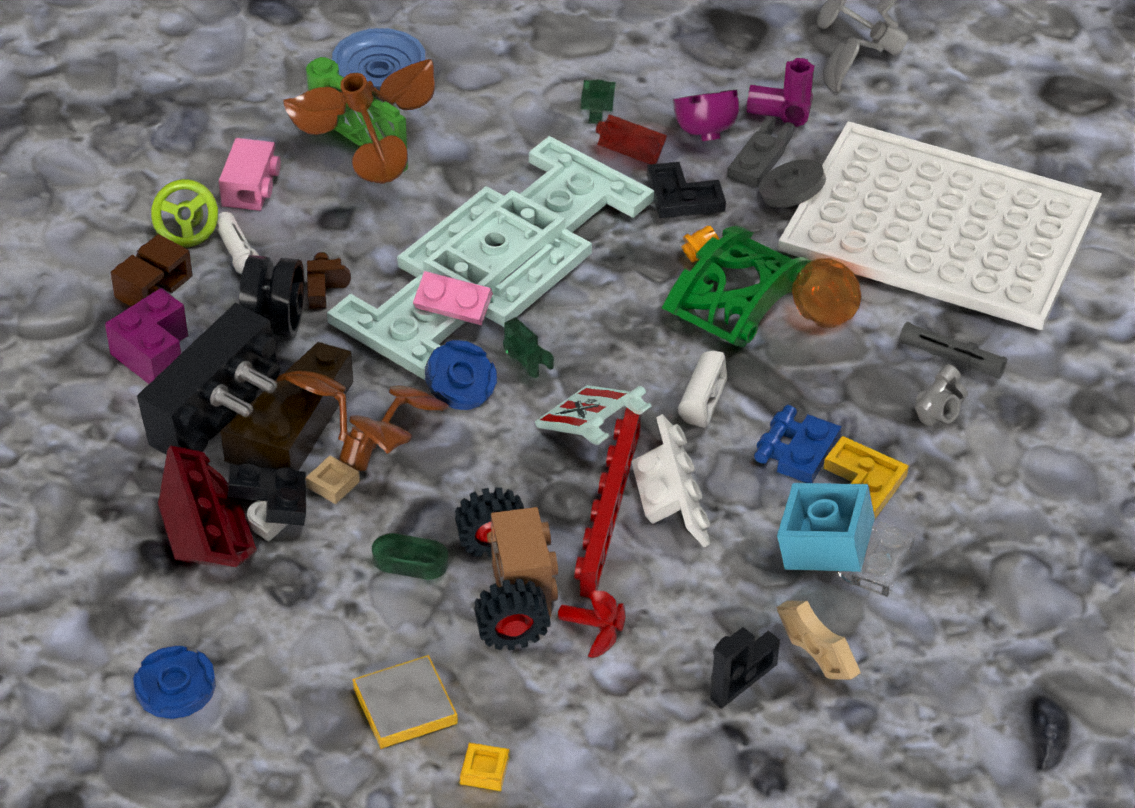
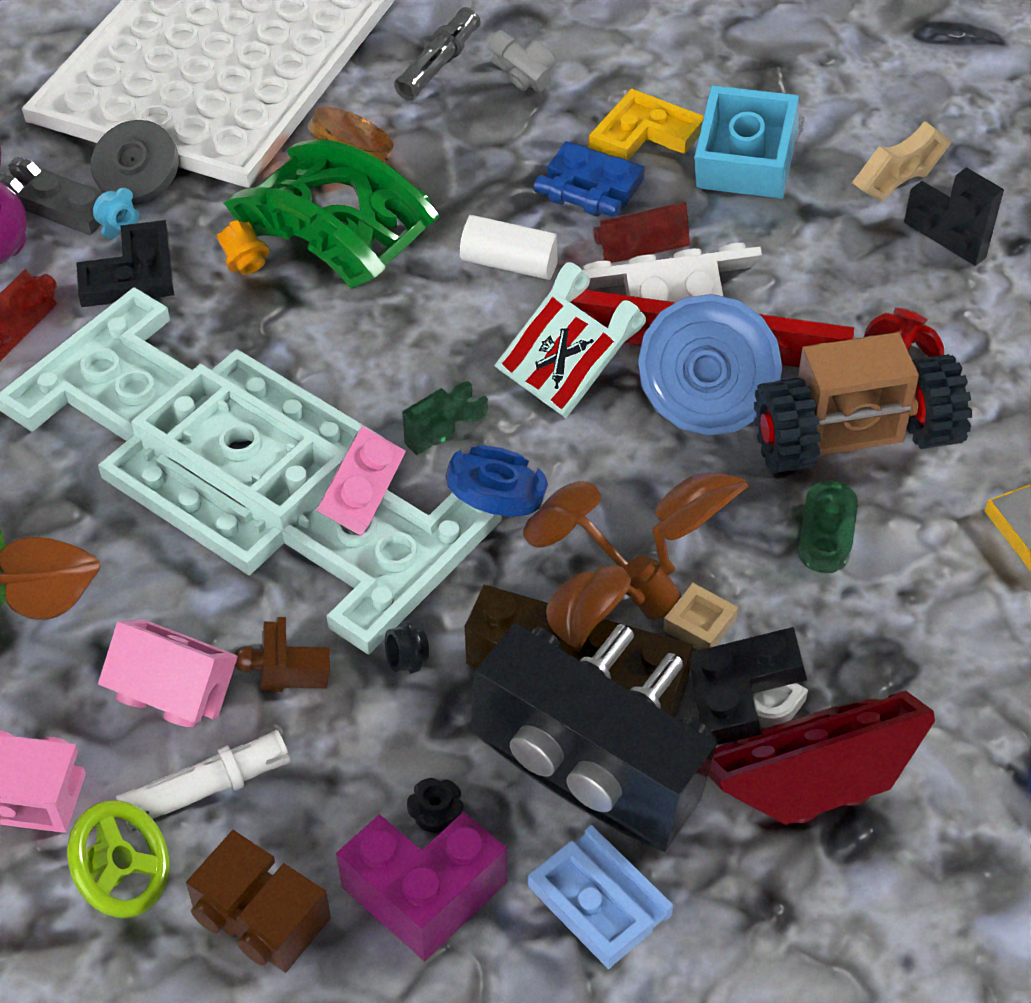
camera: 90 degrees left, 5 degrees up
black wheel [239,255,304,337] -> none
none -> medium azure plate [93,188,140,239]
none -> bright pink brick [98,619,238,727]
none -> black plate [384,621,429,674]
none -> light blue plate [528,825,673,969]
none -> clear red hinge [593,202,690,263]
none -> medium blue hat [638,294,783,436]

